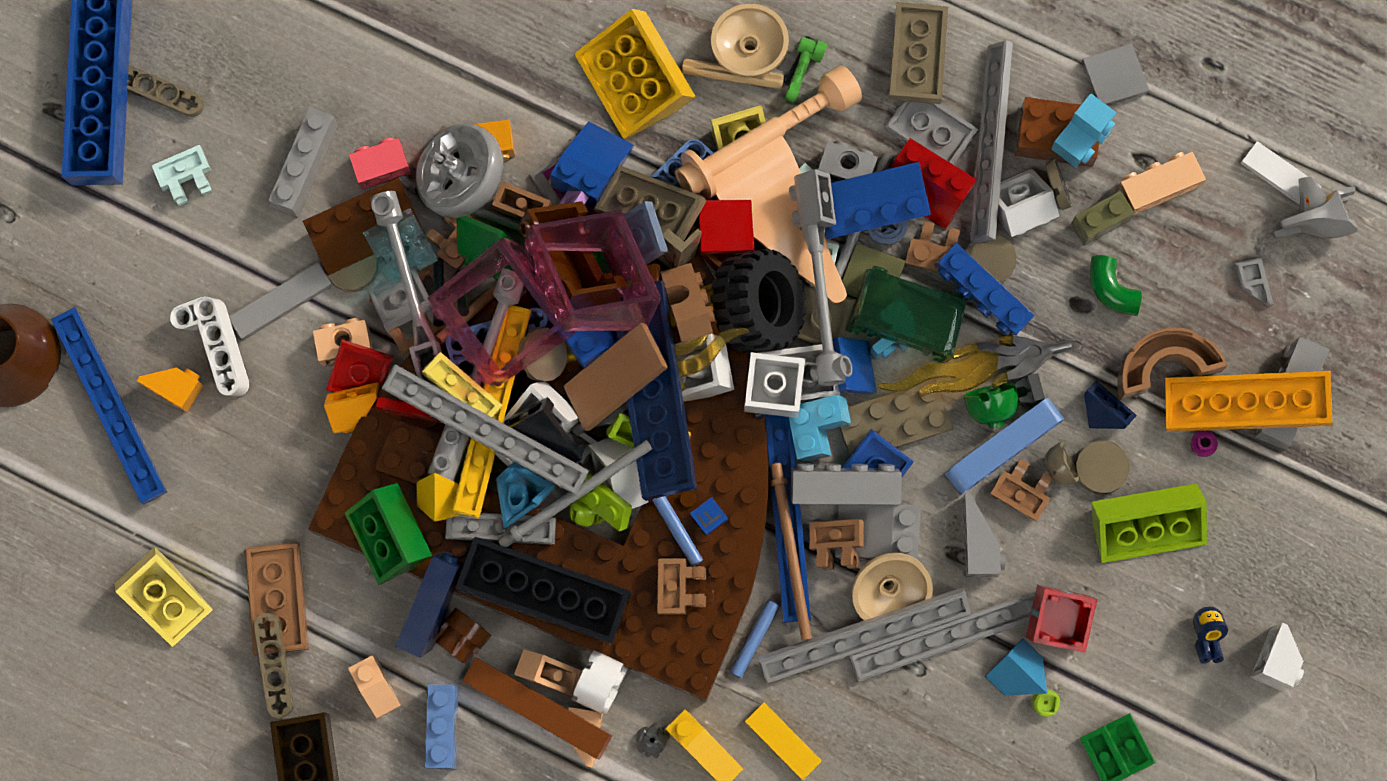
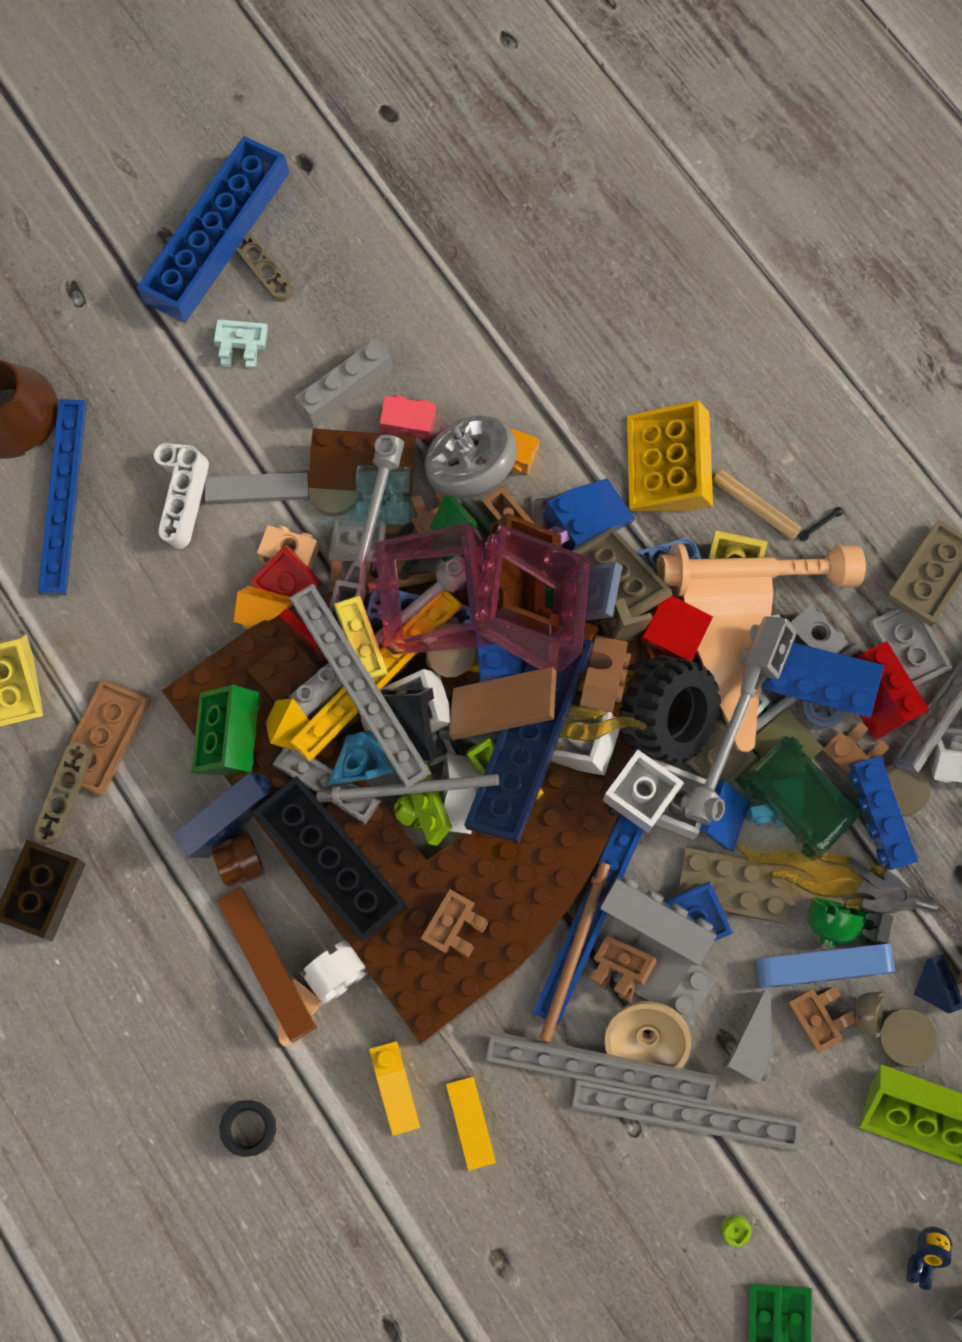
camera: 25 degrees right, 5 degrees down
light orange slope [137,367,204,412] -> none
light nougat slope [348,655,401,718] -> none
medium blue arch [425,685,459,769] -> none
light nougat slope [514,649,582,696] -> none
dark grey animal [637,723,669,758] -> none
medium blue piece [652,496,703,567] -> none
blue tile [690,497,728,536] -> none
tan dish [711,4,789,78] -> none
medium blue piece [730,600,780,678] -> none
bright green brick [784,36,827,103] -> none
medium azure brick [789,395,851,462] -> none
dark azure slope [985,638,1047,696] -> none
red container [1026,584,1098,653] -> none

